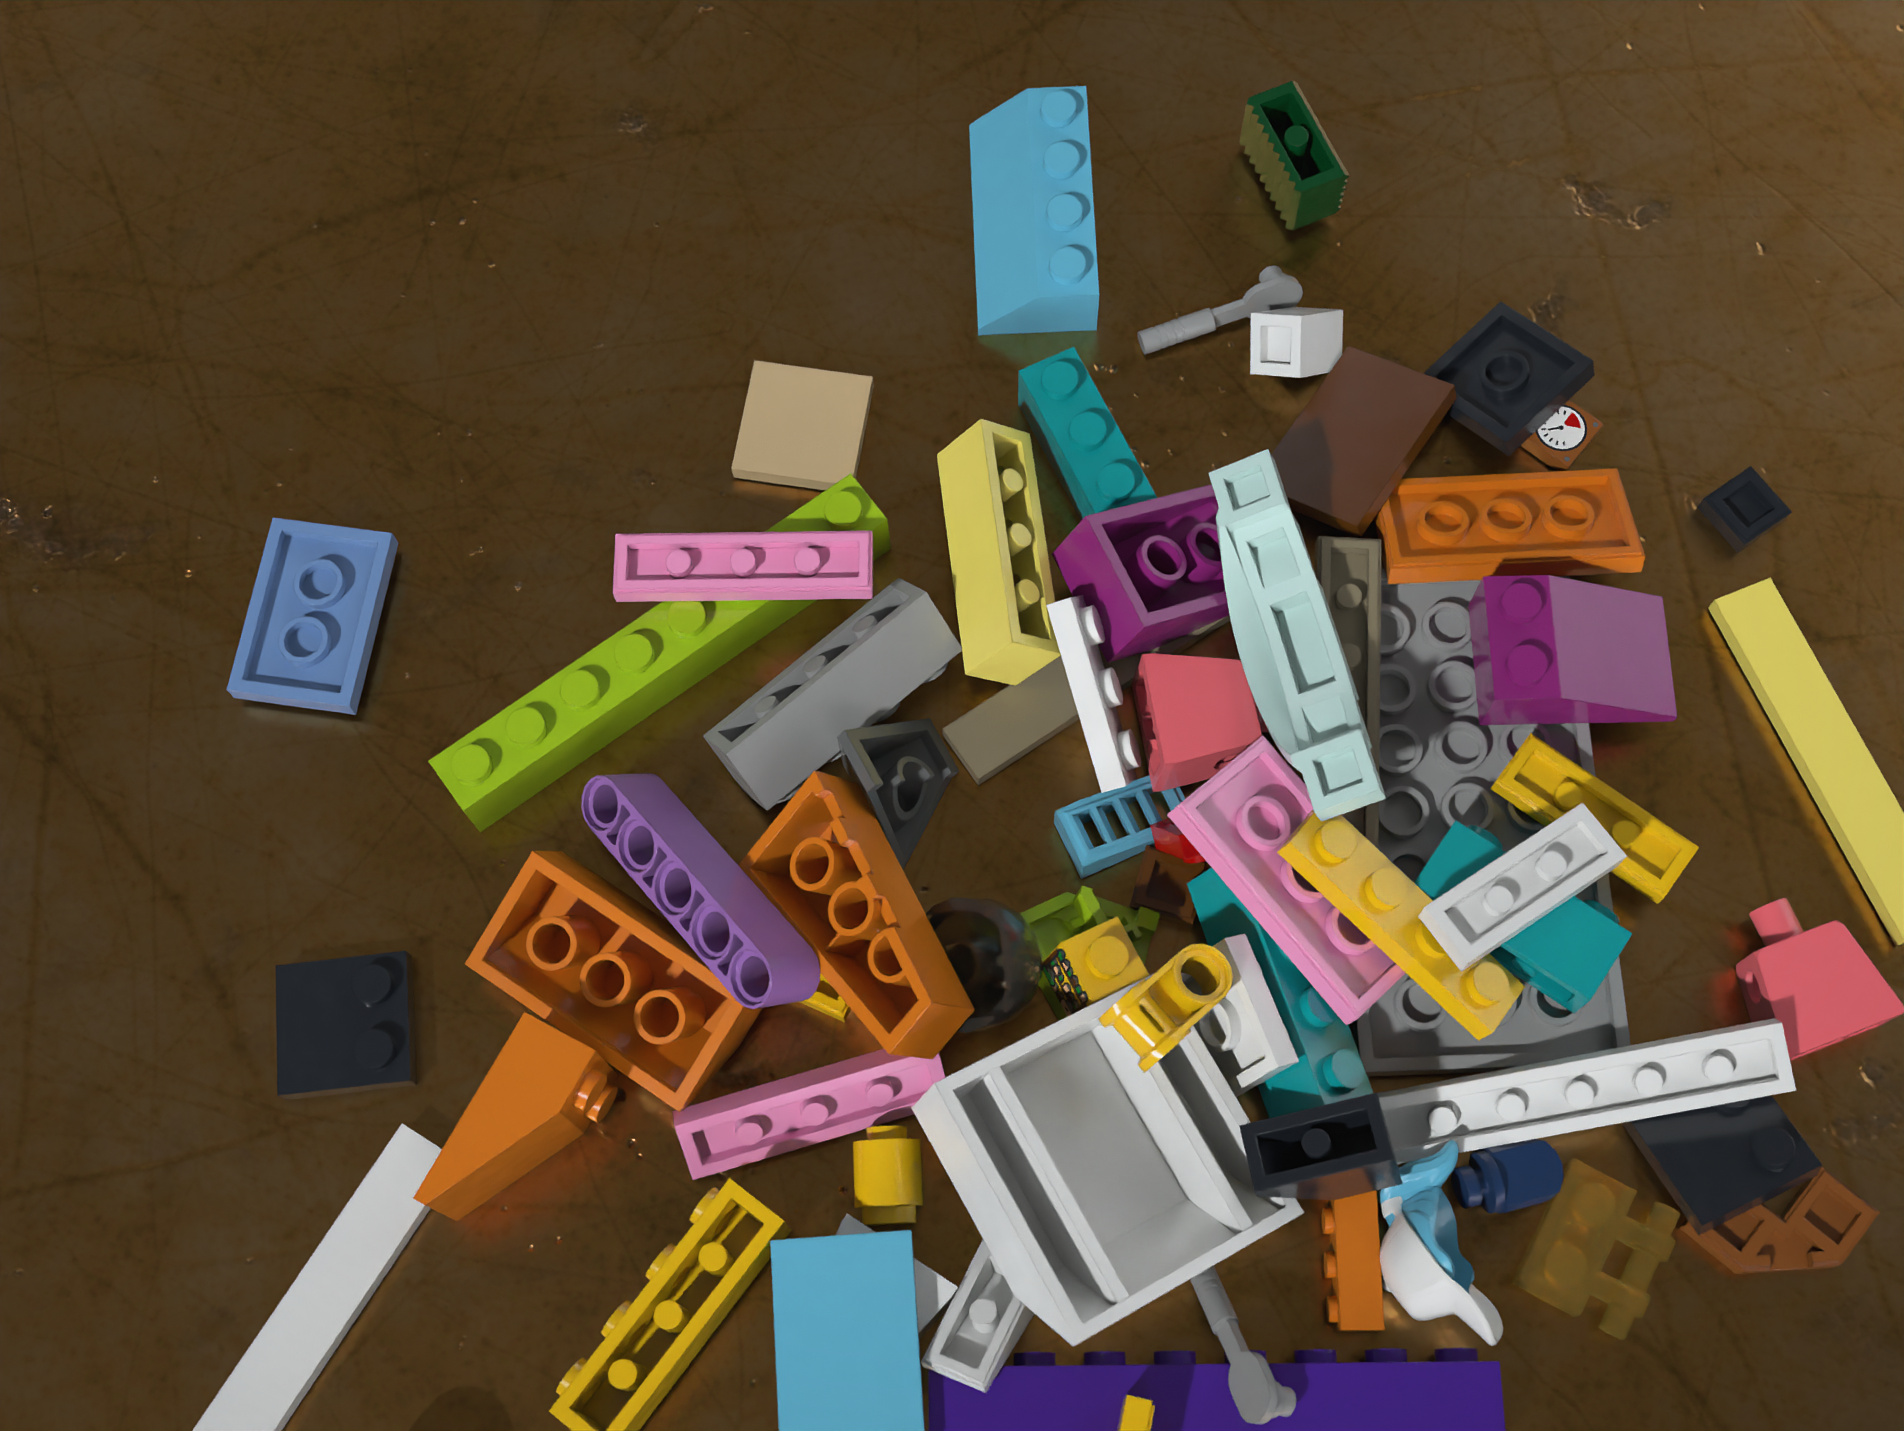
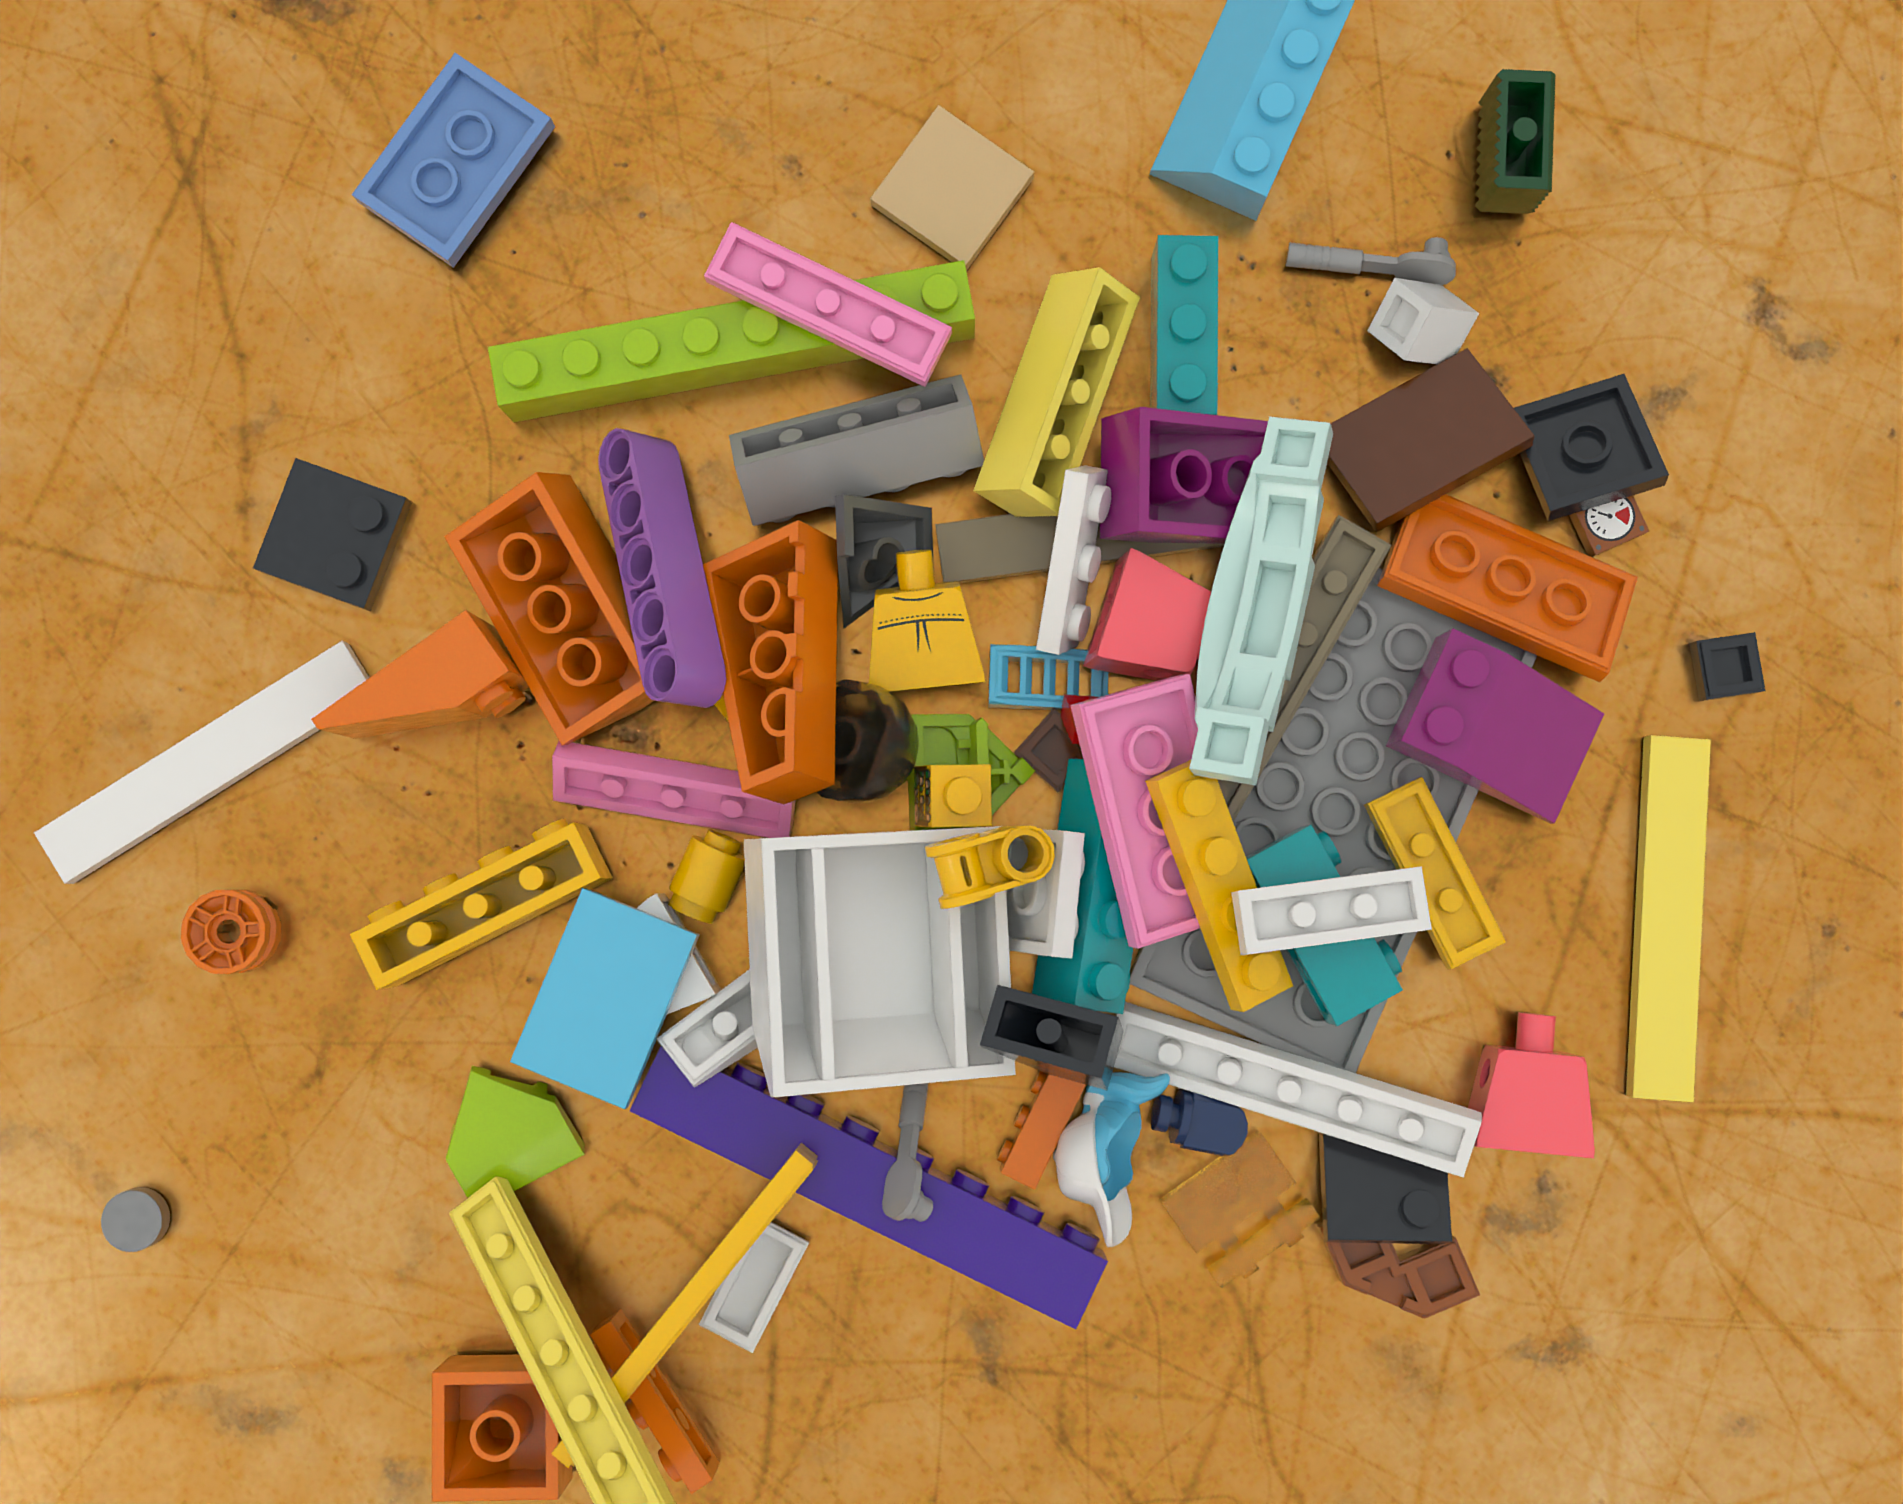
camera: 25 degrees right, 15 degrees up
none -> yellow torso [869,549,985,693]

